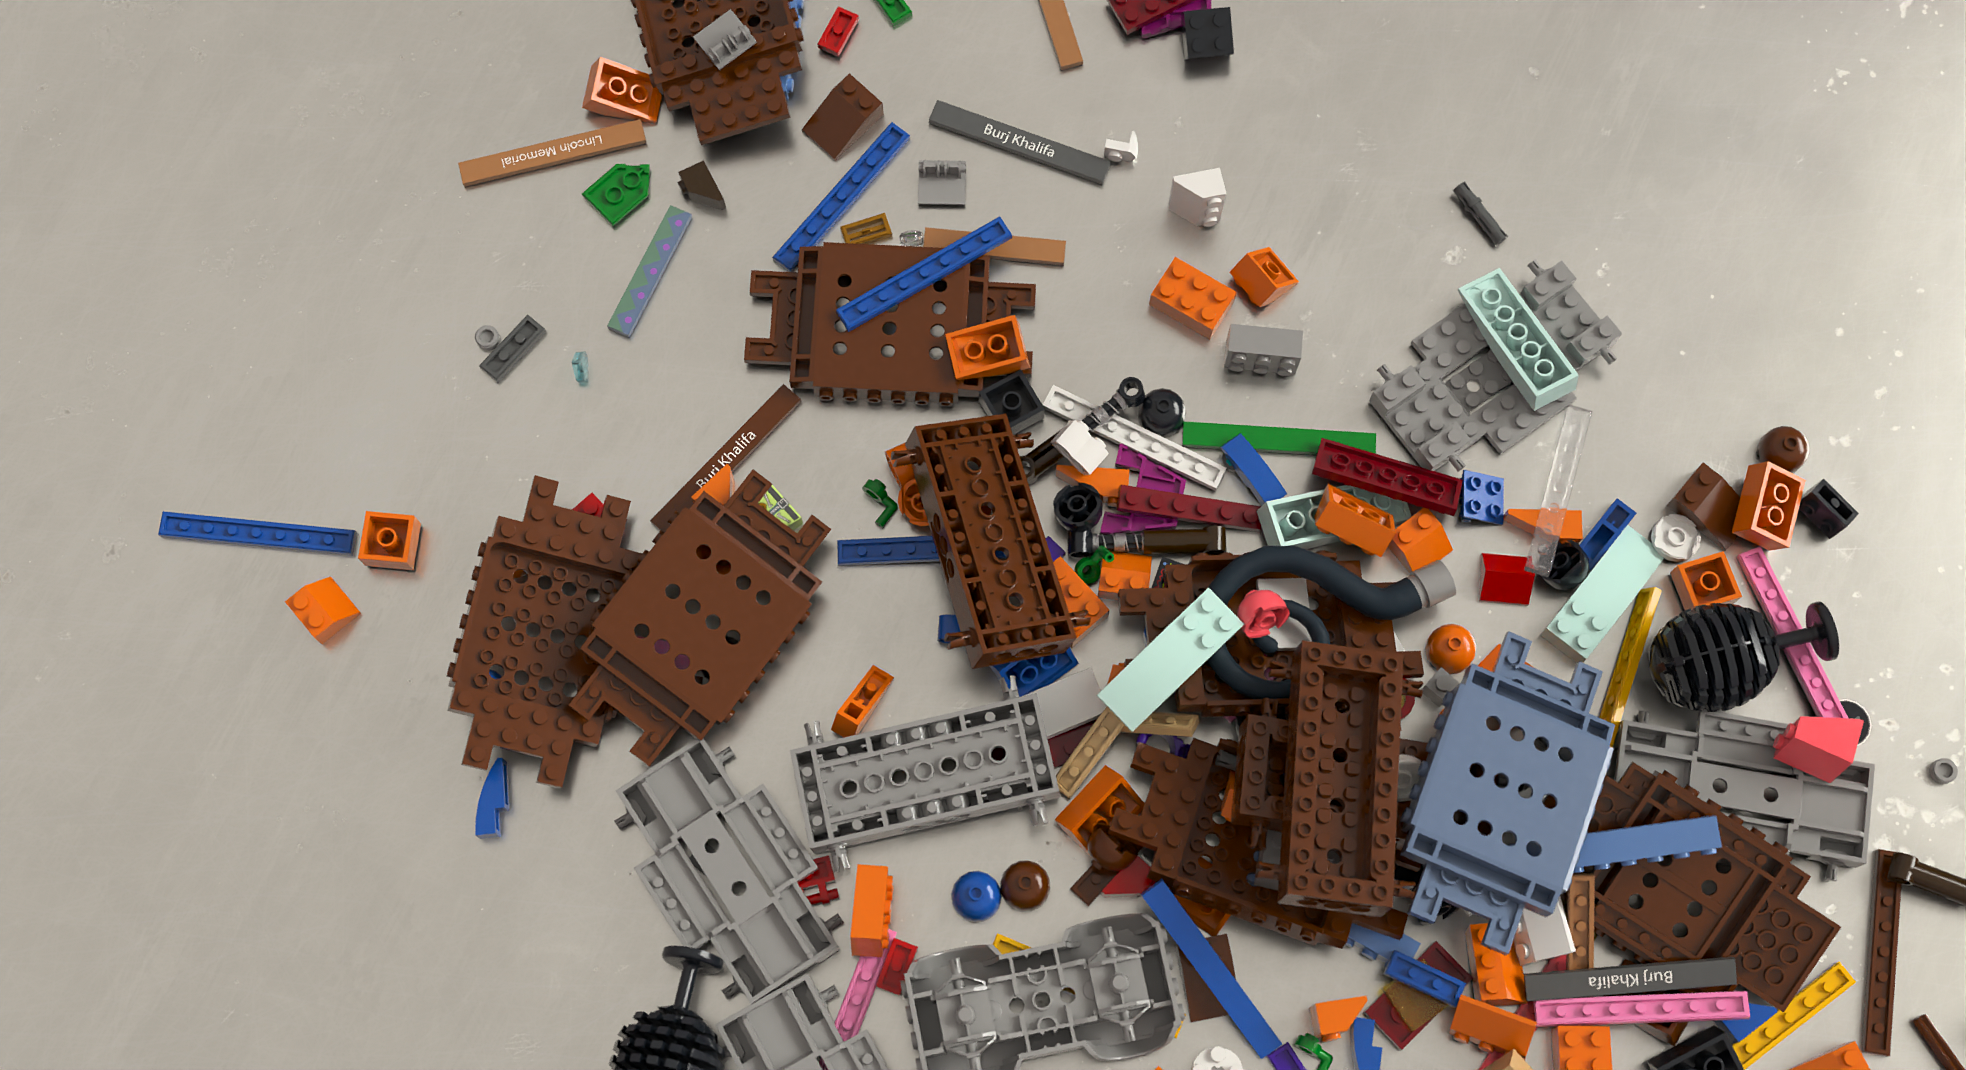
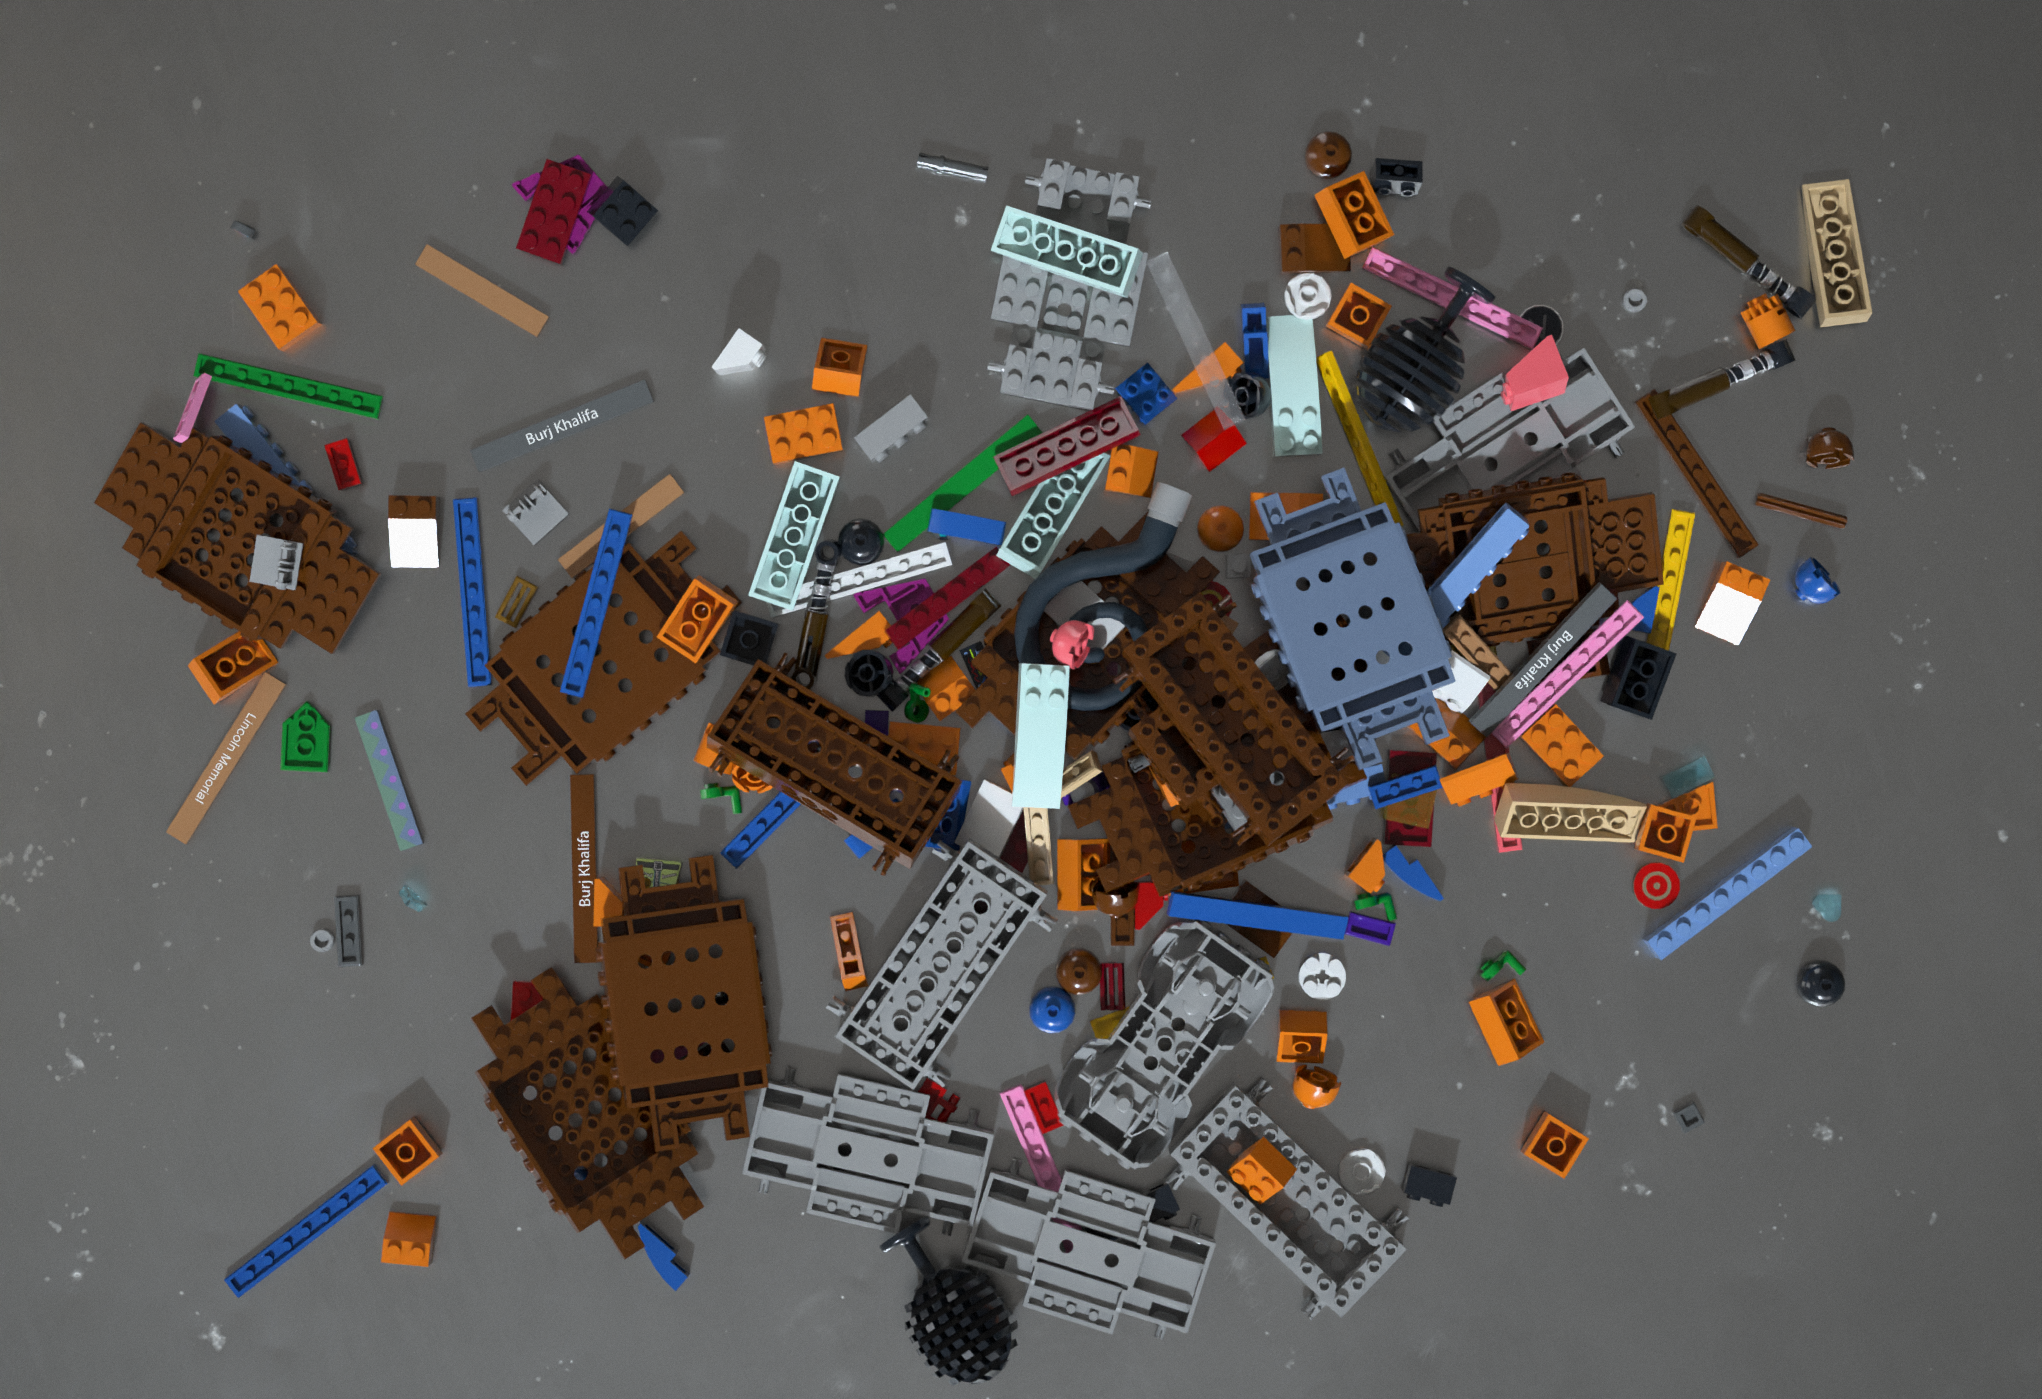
camera: 45 degrees left, 15 degrees up
dark brown slope [677,160,726,210] -> none
orange brick [850,864,893,957] -> none
clear tile [899,230,924,247] -> none
white brick [1051,420,1109,475] -> none
white plate [1104,131,1138,162] -> none
orange slope [1315,483,1396,557] -> none
none -> light aqua slope [748,461,841,611]
none -> dark red tile [1100,963,1126,1011]

